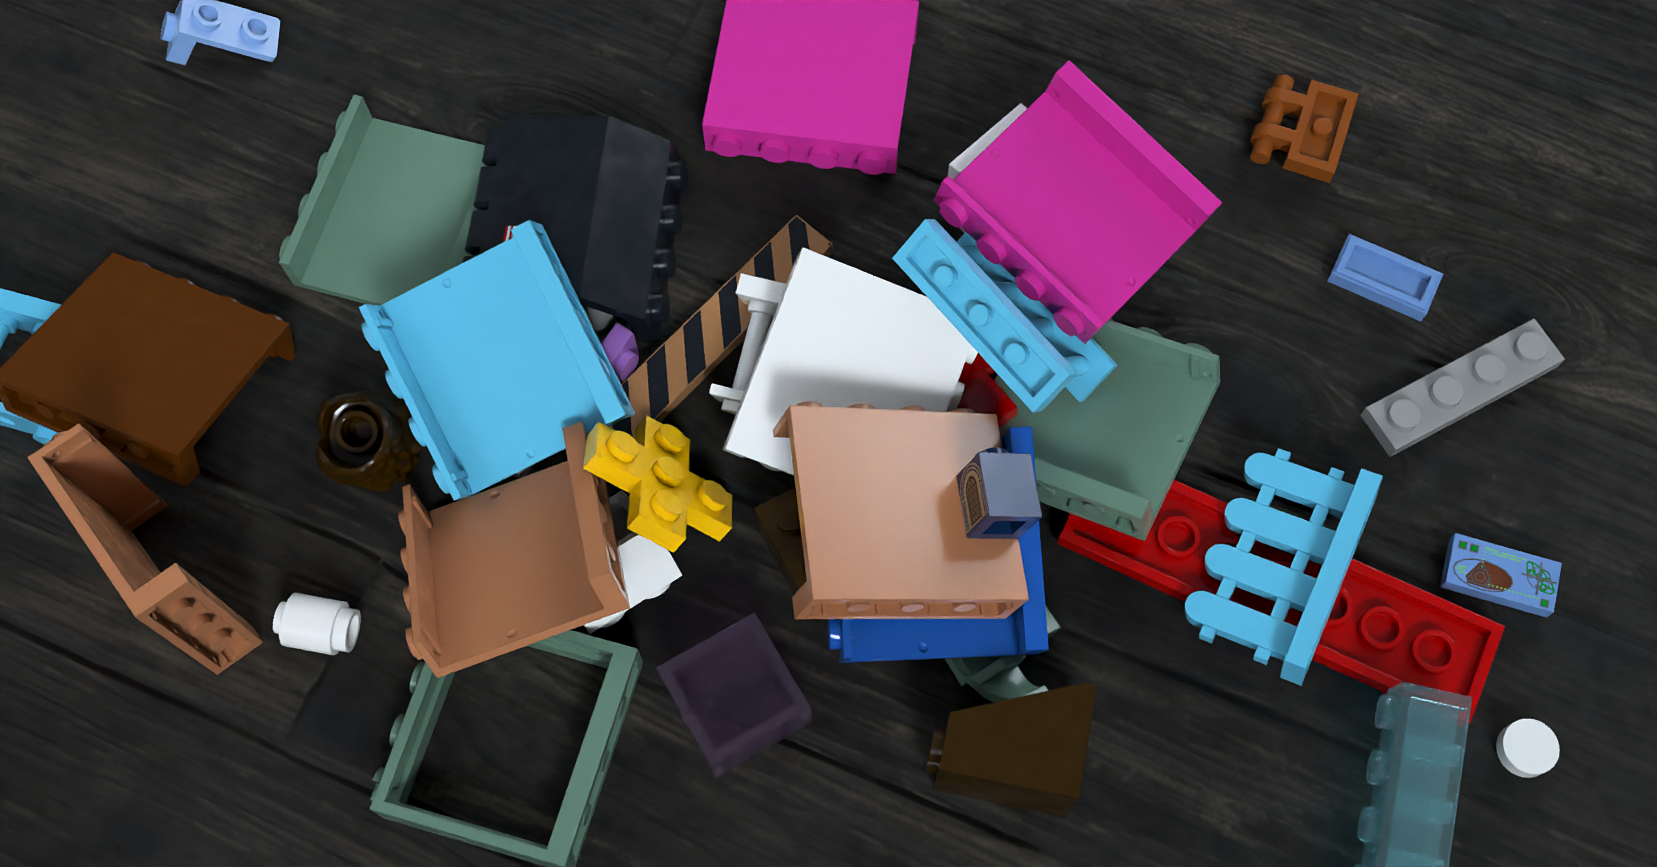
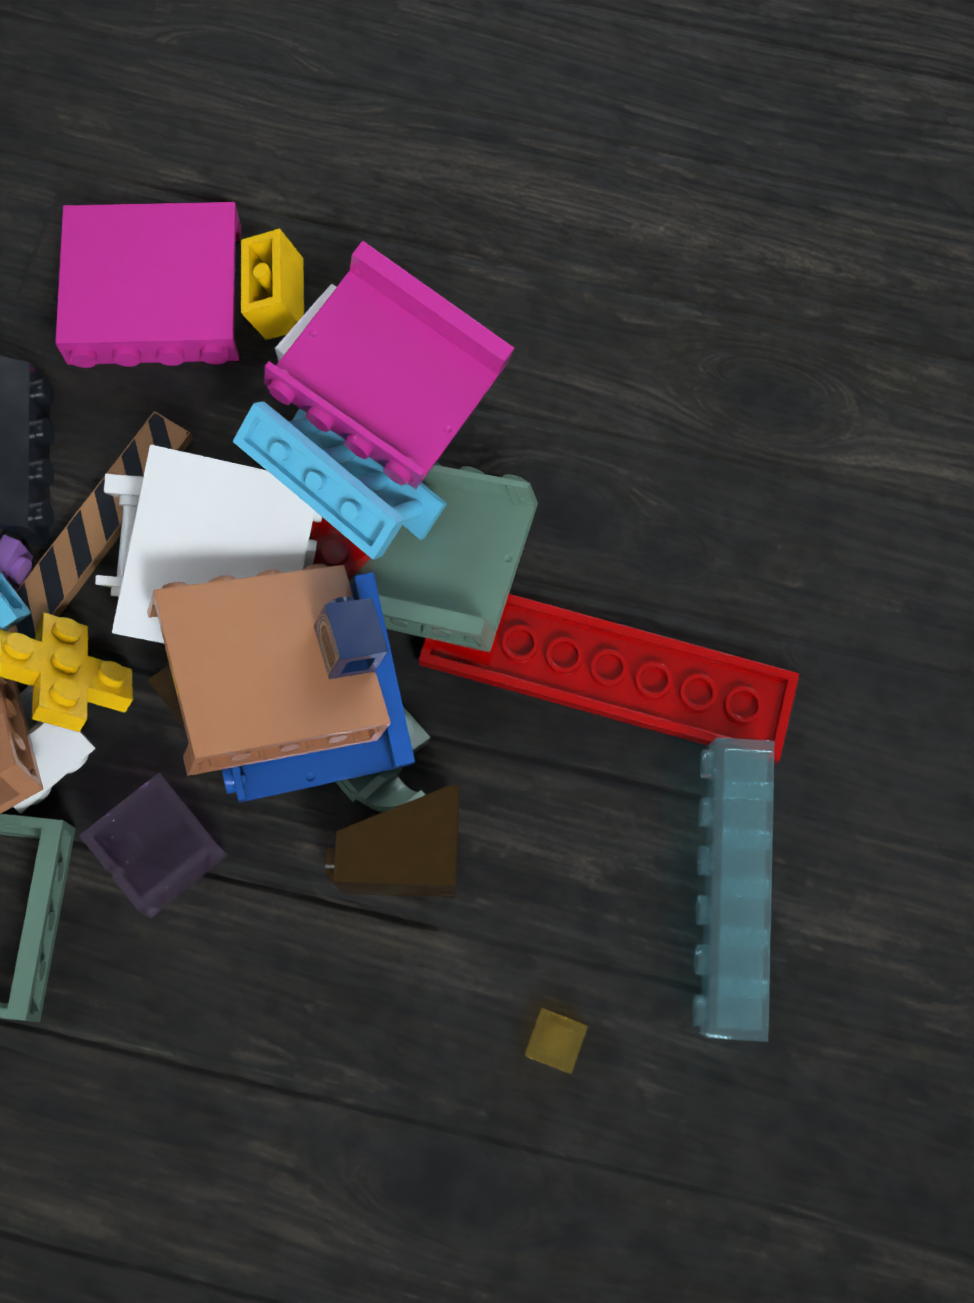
camera: 15 degrees left, 5 degrees up
medium azure fence [1184,448,1383,686] -> none
dark orange plate [1250,75,1359,183] -> none
medium blue tile [1327,234,1443,322] -> none
light grey plate [1361,319,1565,457] -> none
medium blue tile [1440,533,1562,618] -> none
white tile [1496,719,1560,778] -> none
none -> yellow brick [241,229,304,340]

